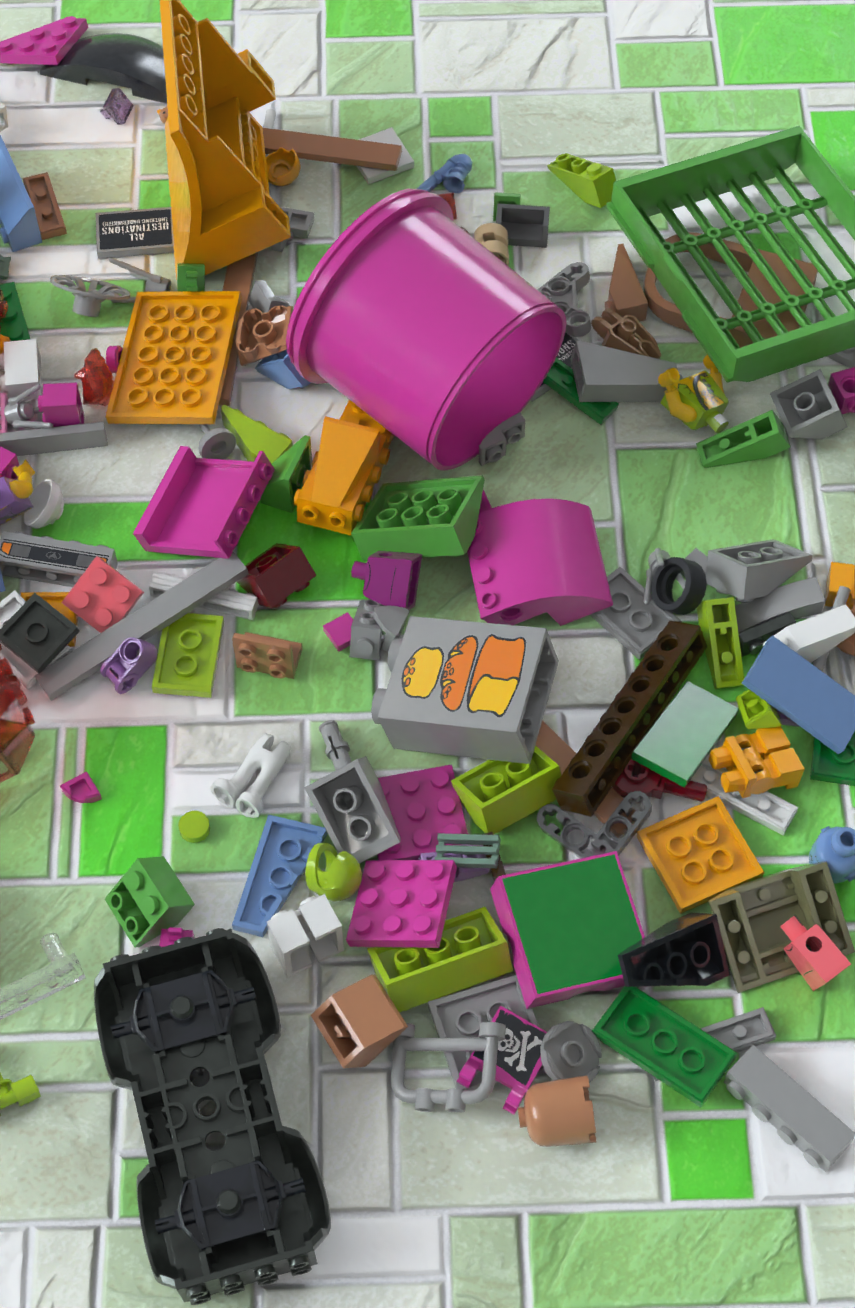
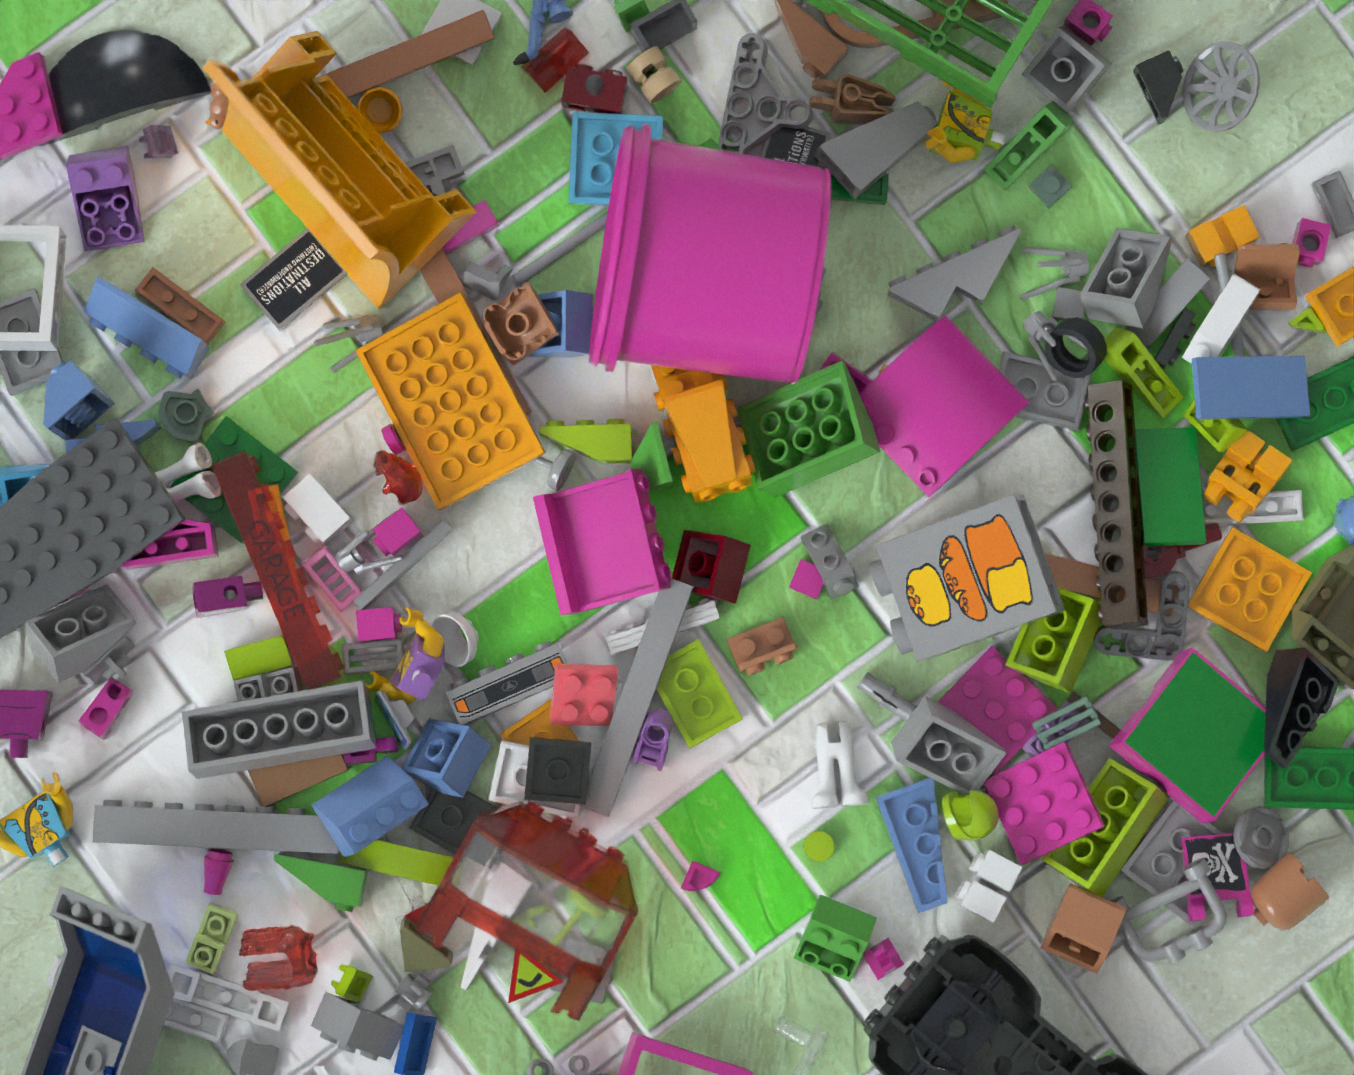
camera: 30 degrees left, 25 degrees up
light grey wheel [50,275,130,317] -> none
bright green tile [177,263,205,292] -> none
magenta torso [351,551,422,610] -> none
light grey tile [373,605,409,652] -> none
none -> medium lavender slope [66,146,144,251]
none -> dark pink slope [442,200,499,255]
none -> light grey slope [887,225,1022,321]
none -> light grey plant [1020,247,1089,300]
none -> sand green plate [1028,165,1072,209]

